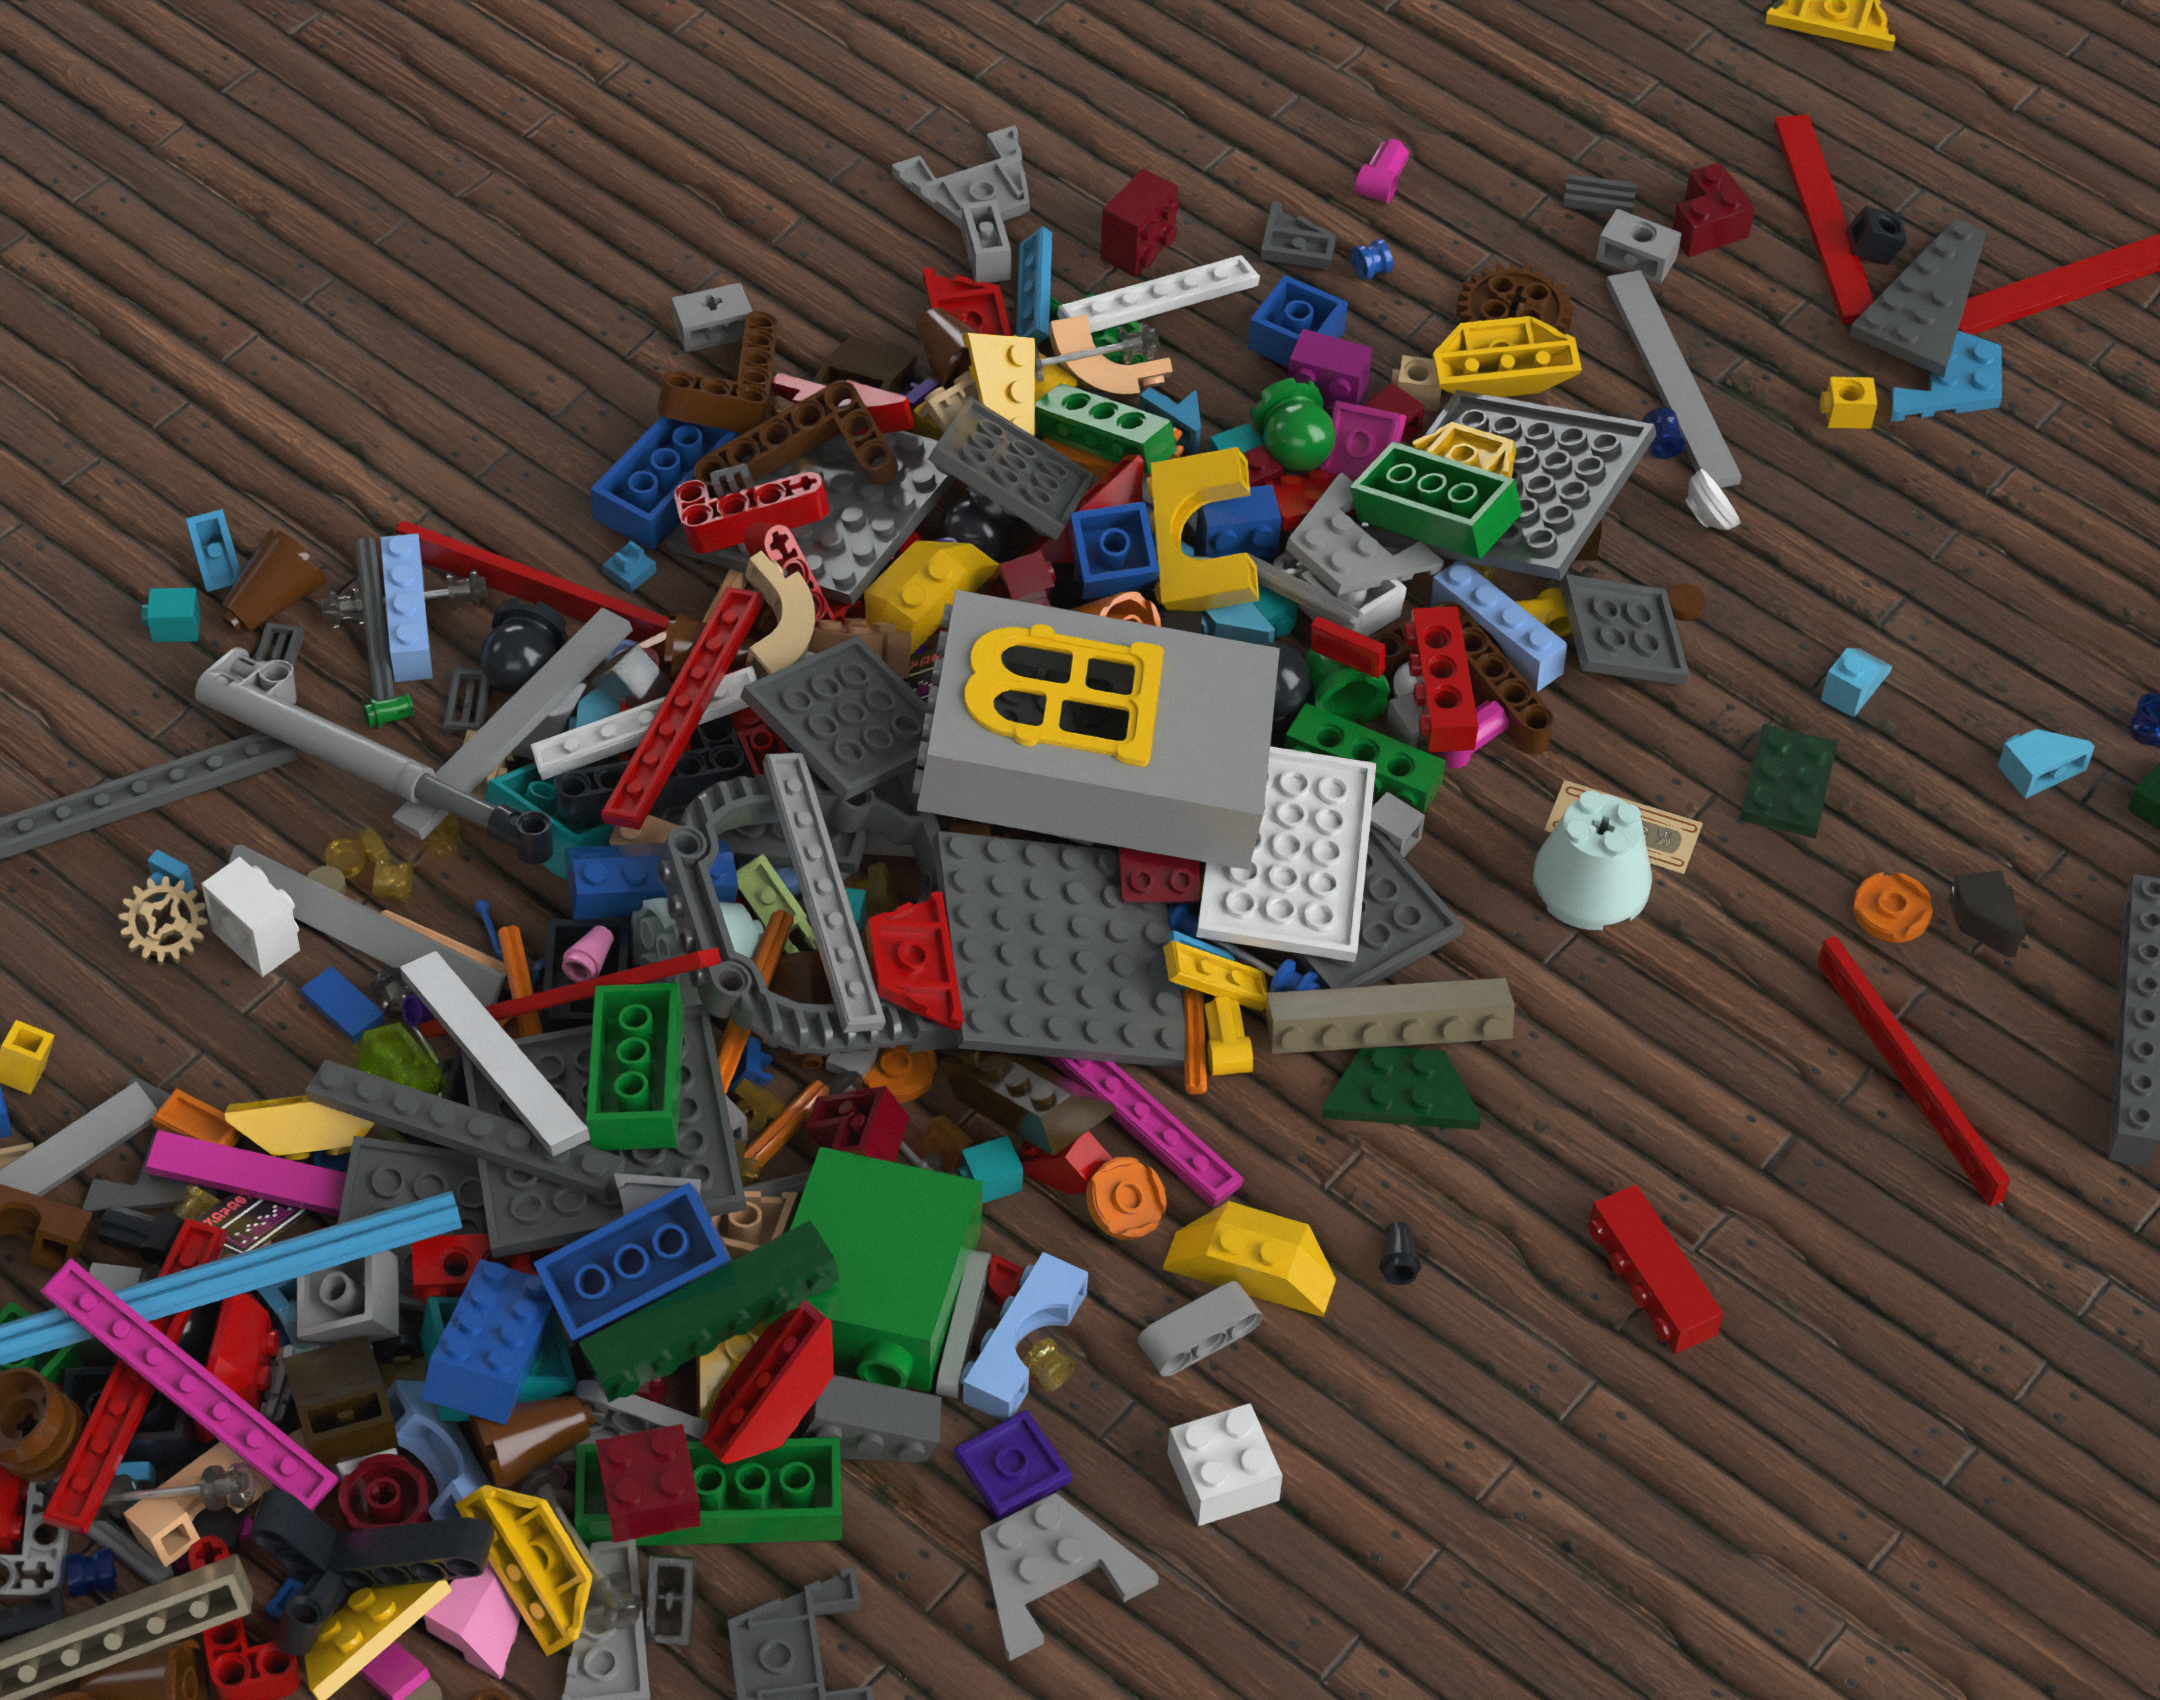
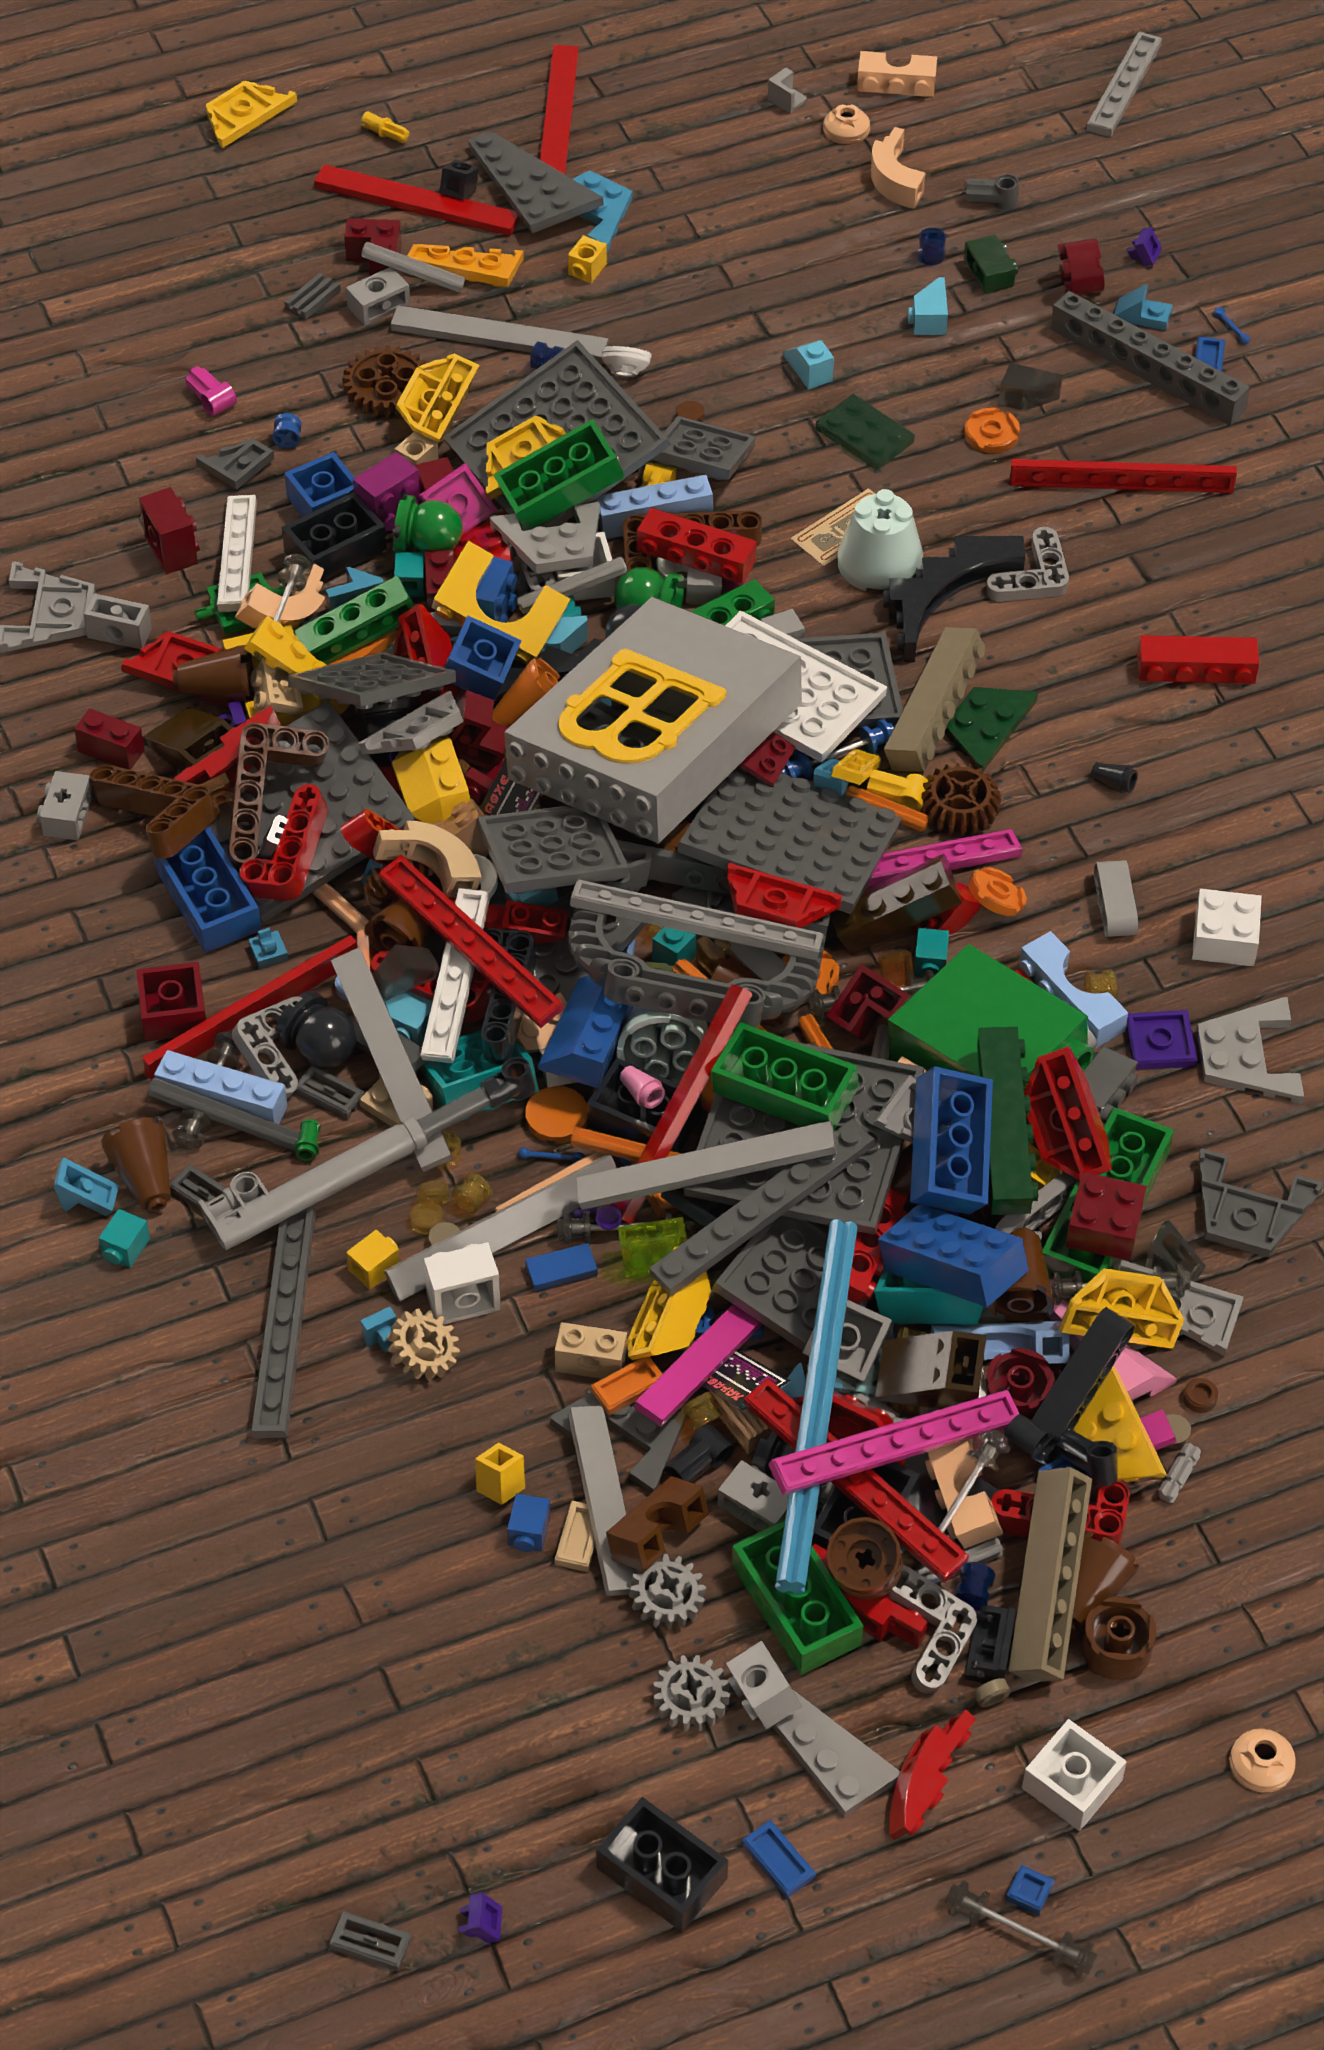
camera: 60 degrees left, 0 degrees up
dark azure tile [1016,226,1052,346] -> none
yellow wedge [1163,1201,1336,1317] -> none
red tile [1311,616,1385,679] -> none
none -> dark red brick [74,708,145,770]
none -> dark red brick [136,961,206,1042]
none -> light grey beam [232,997,303,1099]
none -> black brick [282,492,387,582]
none -> yellow brick [346,1230,399,1290]
none -> light grey wing [358,691,463,754]
none -> yellow axle [361,111,410,143]
none -> light grey axle [361,242,464,292]
none -> light orange wing [407,244,524,288]
none -> orange tile [526,1086,587,1144]
none -> tan brick [555,1322,627,1379]
none -> black arch [883,536,1025,662]
none -> reddish brown gear [922,763,1001,837]
none -> light grey beam [986,527,1069,602]

